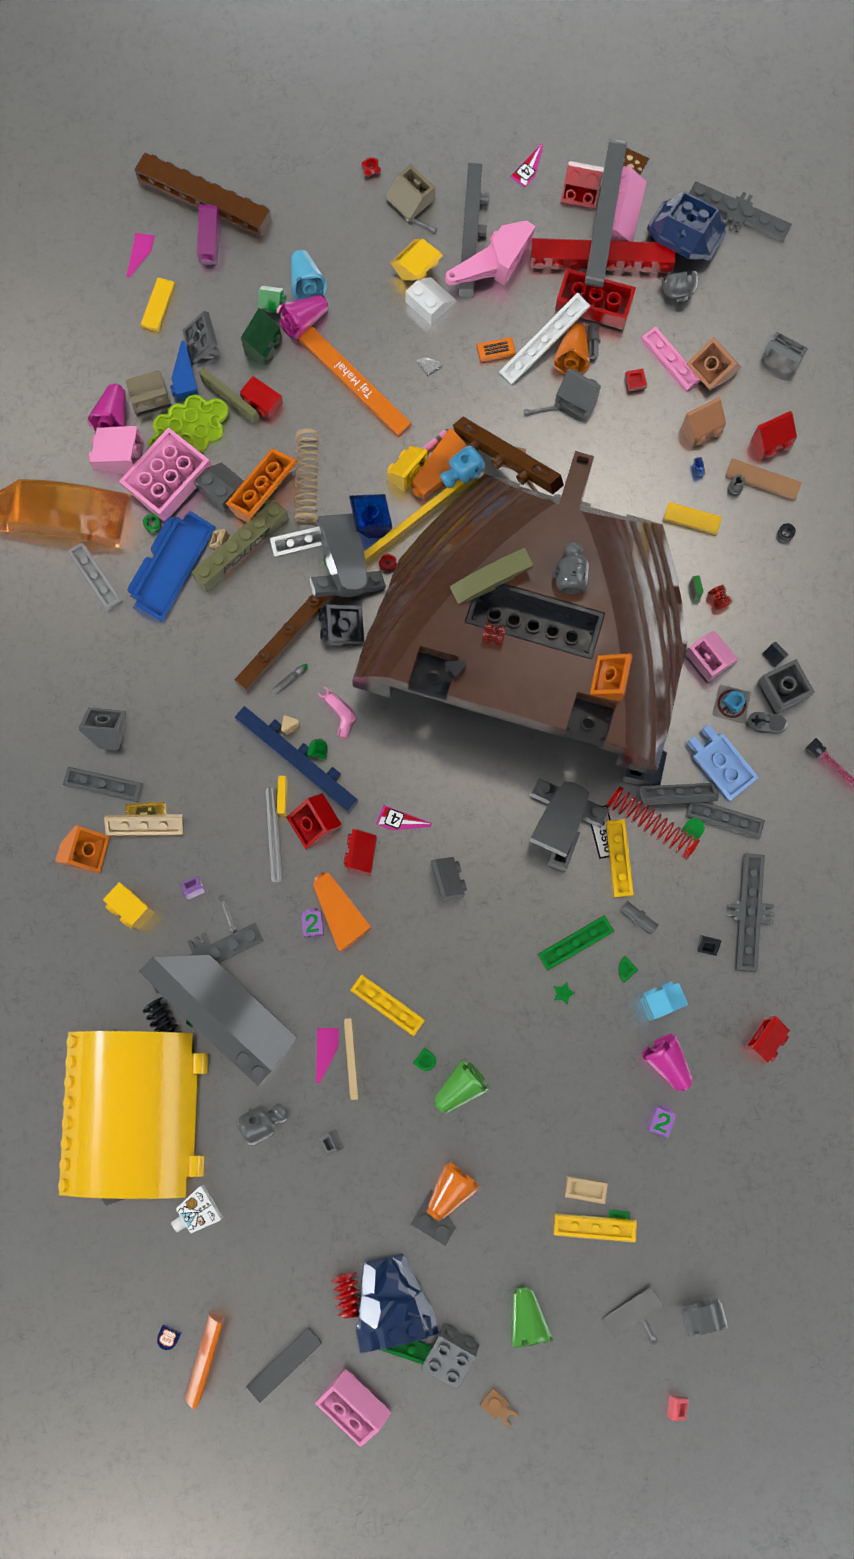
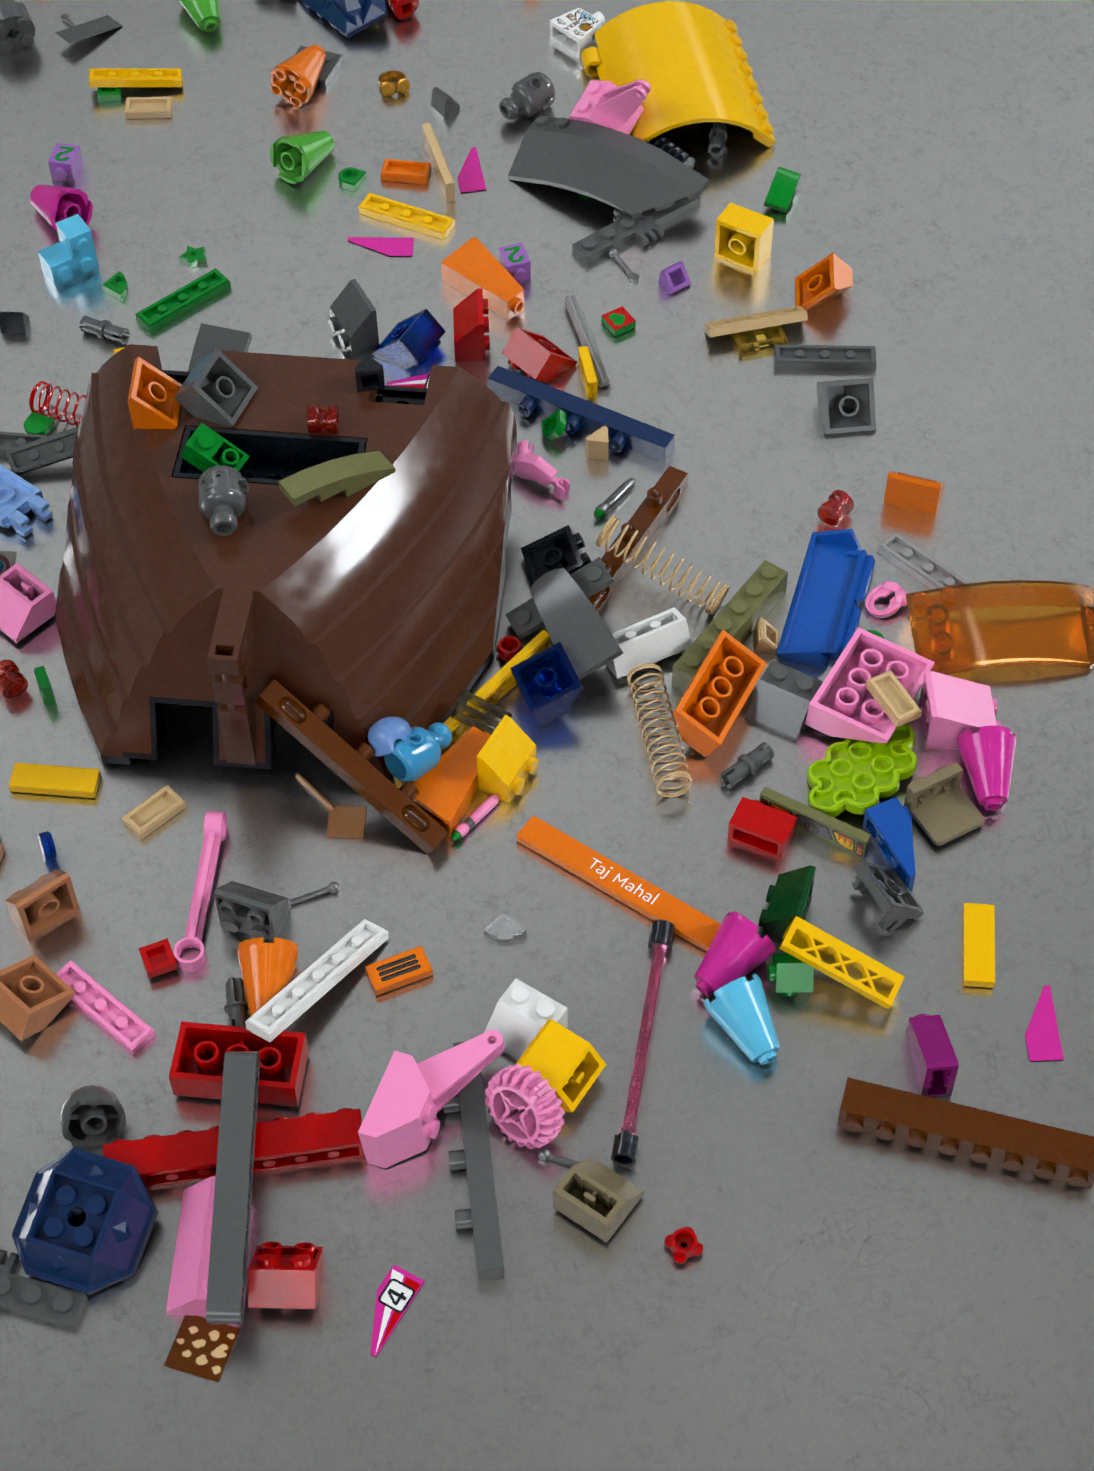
camera: 170 degrees right, 25 degrees down
none -> tan tile [121,785,187,840]
none -> dark grey slope [174,349,258,427]
none -> bright pink piece [174,811,227,972]
none -> green slope [180,423,250,472]
none -> dark pink sticker [347,237,414,256]
none -> medium blue hair [367,717,412,757]
none -> clear blue slope [372,309,446,369]
none -> pearl gold piece [378,71,410,97]
none -> orange tile [381,159,432,185]
none -> clear smoke tile [451,690,512,735]
none -> bright pink gear [484,1063,565,1150]
none -> bright pink slope [568,79,651,135]
none -> tan piece [596,516,729,616]
none -> tile [601,306,636,337]
none -> clear pink hose [611,920,675,1166]
none -> dark grey pin [719,742,774,789]
none -> green slope [764,167,801,213]
none -> yellow fence [779,916,904,1009]
none -> clear red wheel [817,490,854,527]
none -> bright pink piece [865,581,910,619]
none -> tan tile [865,670,922,728]
none -> orange slope [884,471,945,515]

